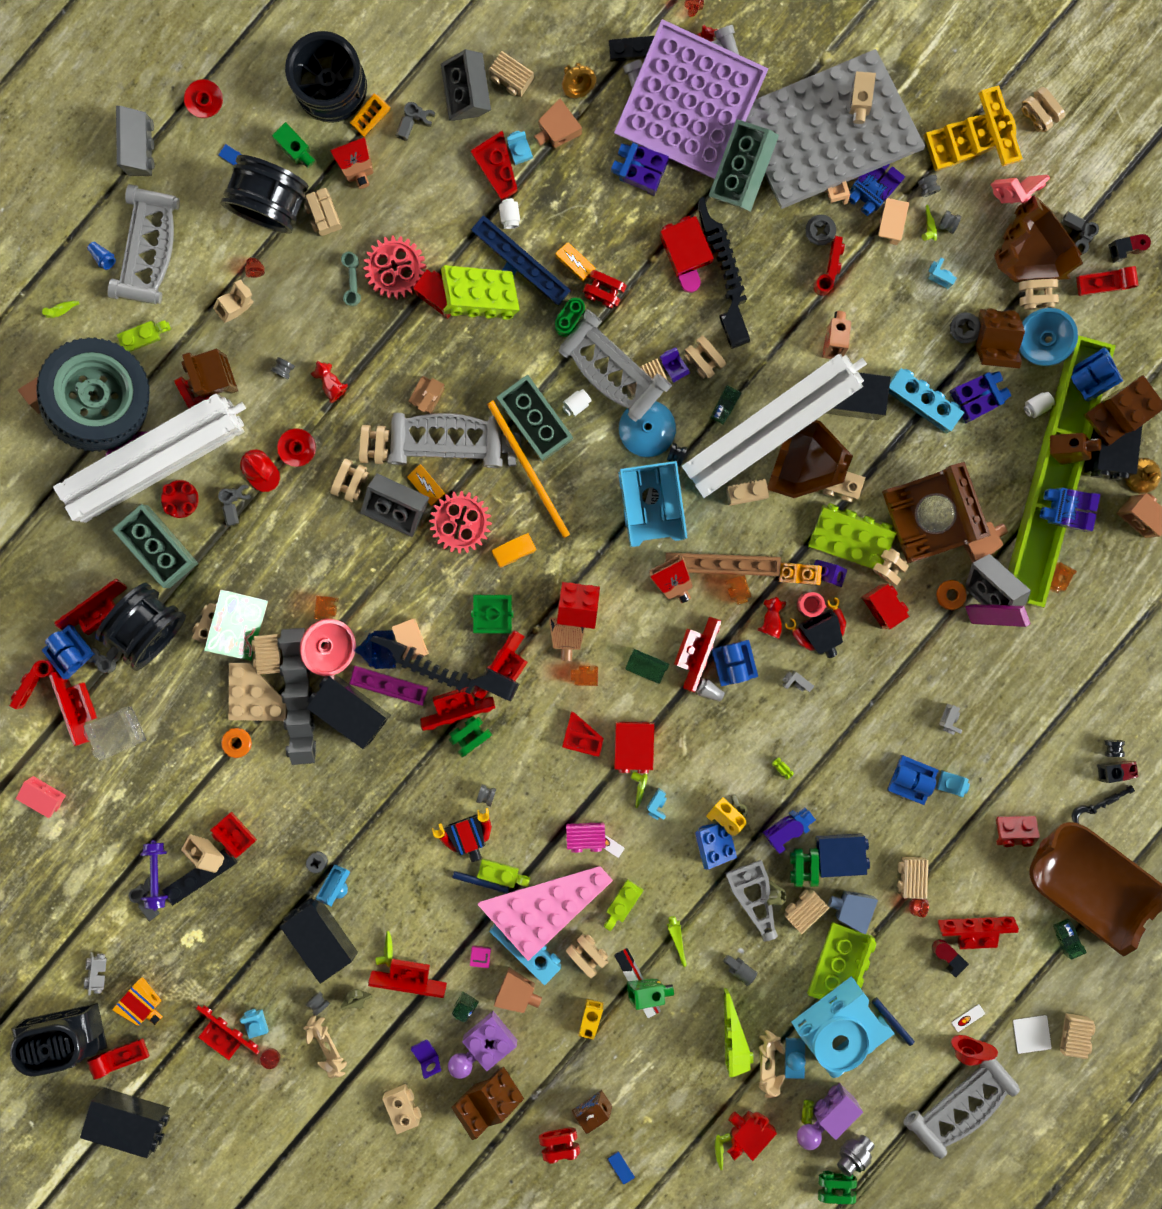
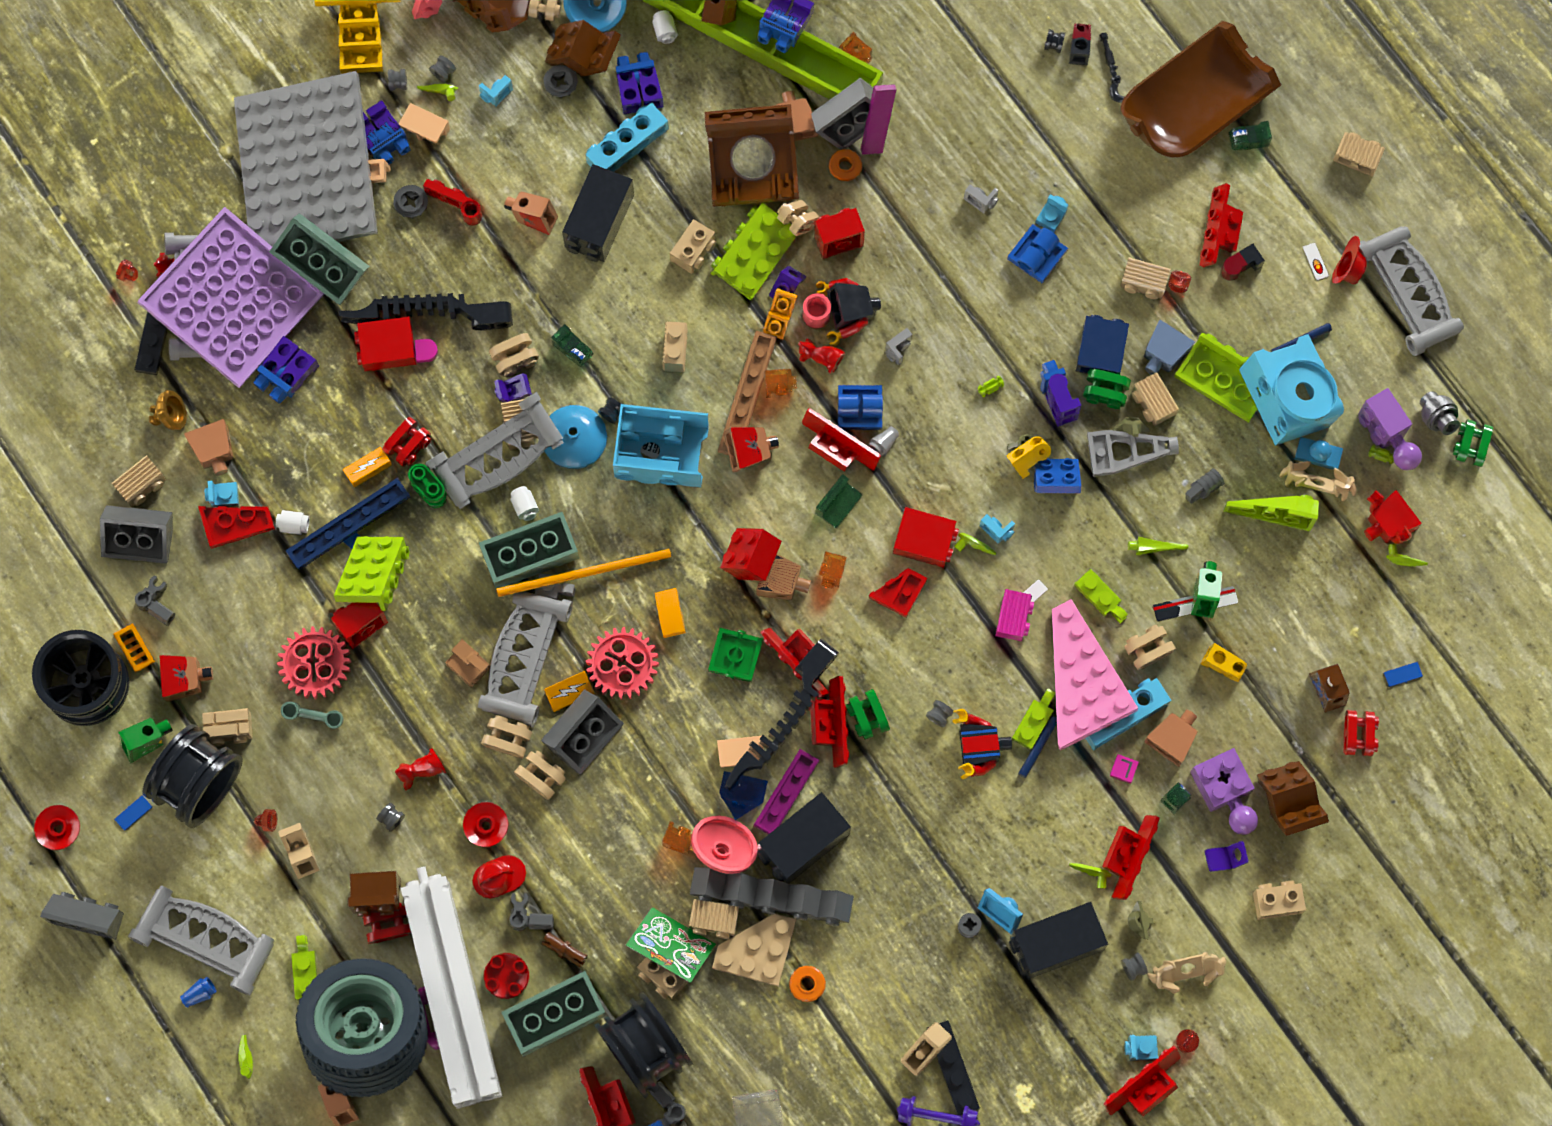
camera: 75 degrees left, 15 degrees down
red bracket [210,812,257,858] -> none
white brick [682,354,867,498] -> none
reddish brown panel [767,420,853,498] -> none
tan torso [849,71,876,124] -> none
bracket [996,816,1040,847] -> none
white sticker [1013,1015,1052,1054] -> none
none -> reddish brown pin [541,932,588,968]

